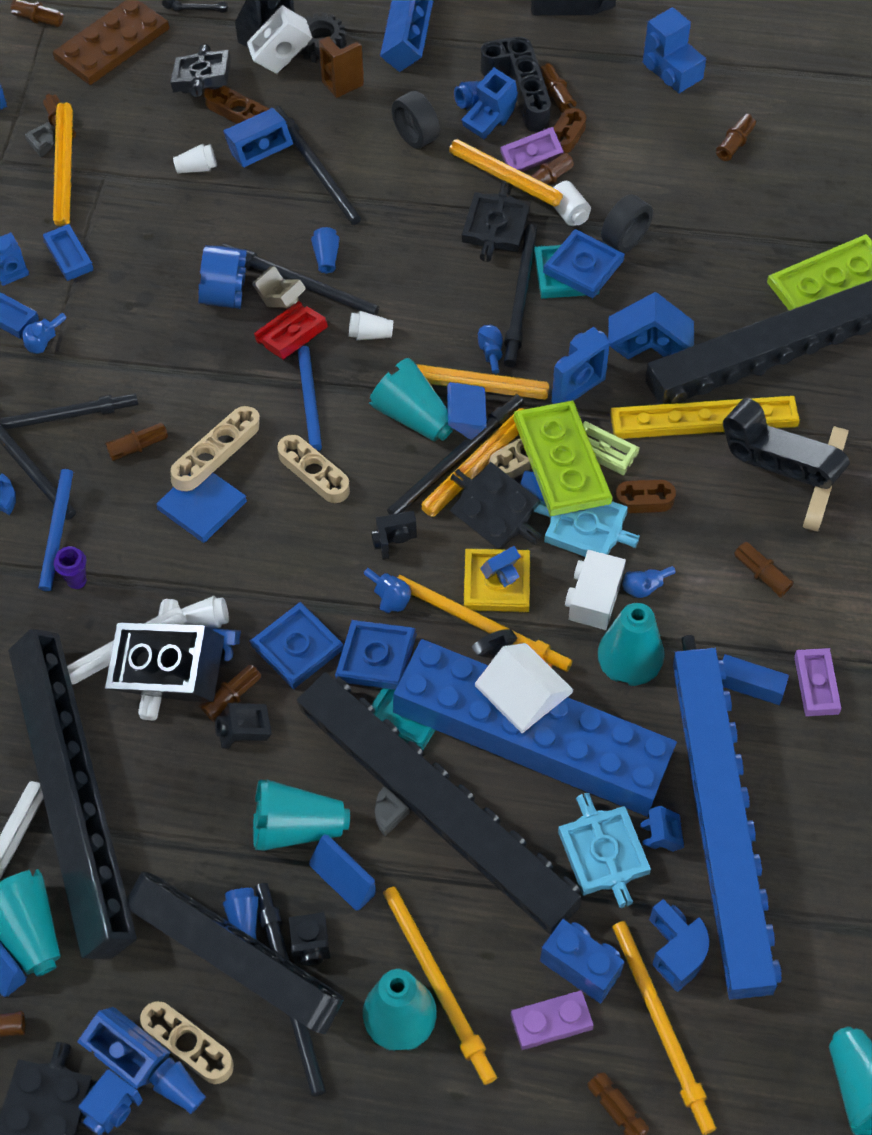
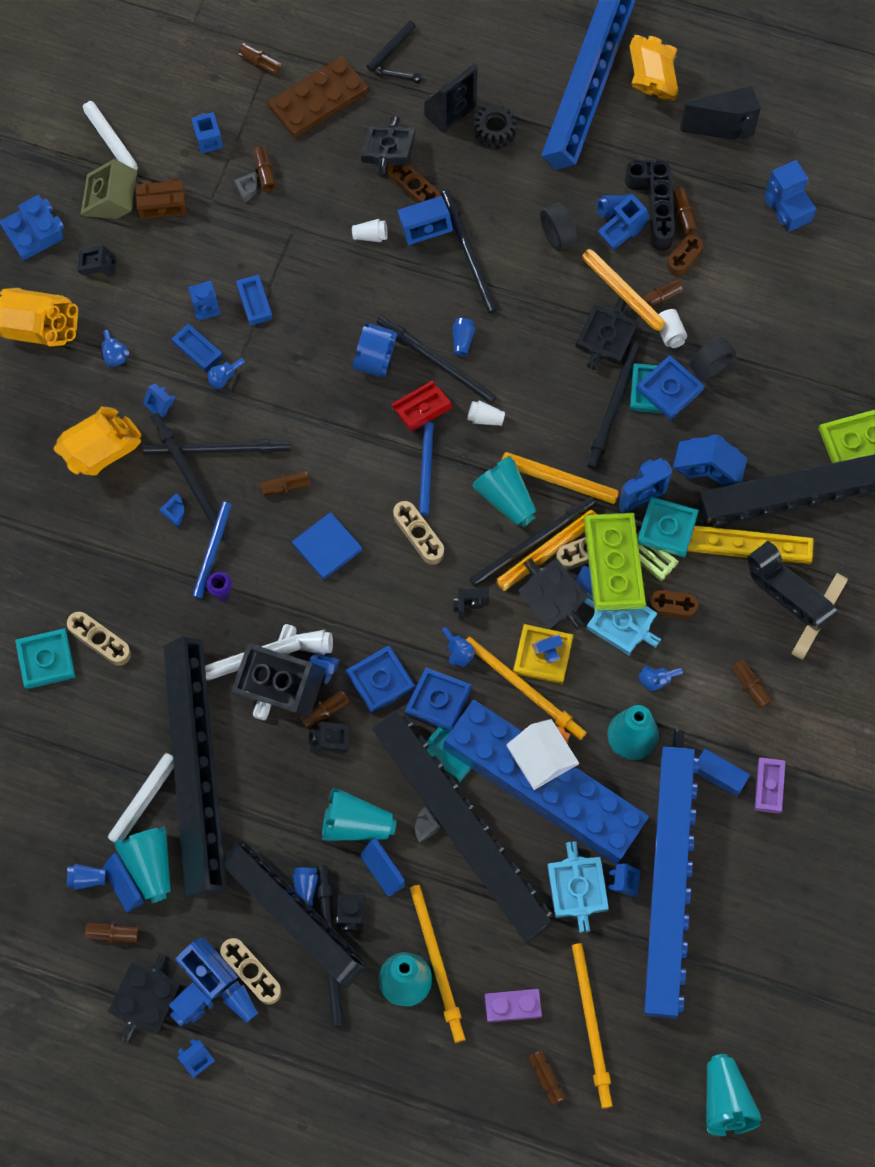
camera: 10 degrees right, 10 degrees up
light orange axle [53,102,73,226] -> none
tan beam [171,406,260,491] -> none
white brick [247,5,312,74] -> none
dark tan bracket [253,267,306,308] -> none
reddish brown panel [319,36,364,98] -> none
blue slope [447,382,487,440] -> none
black tile [471,629,517,659] -> none
blue piece [478,324,503,374] -> none
medium lavender plate [500,127,563,172] -> none
blue brick [540,919,624,1004] -> none
white brick [565,550,626,630] -> none
blue brick [649,899,709,992] -> none
reddish brown axle [716,114,756,161] -> none
none -> teal tile [638,497,699,558]

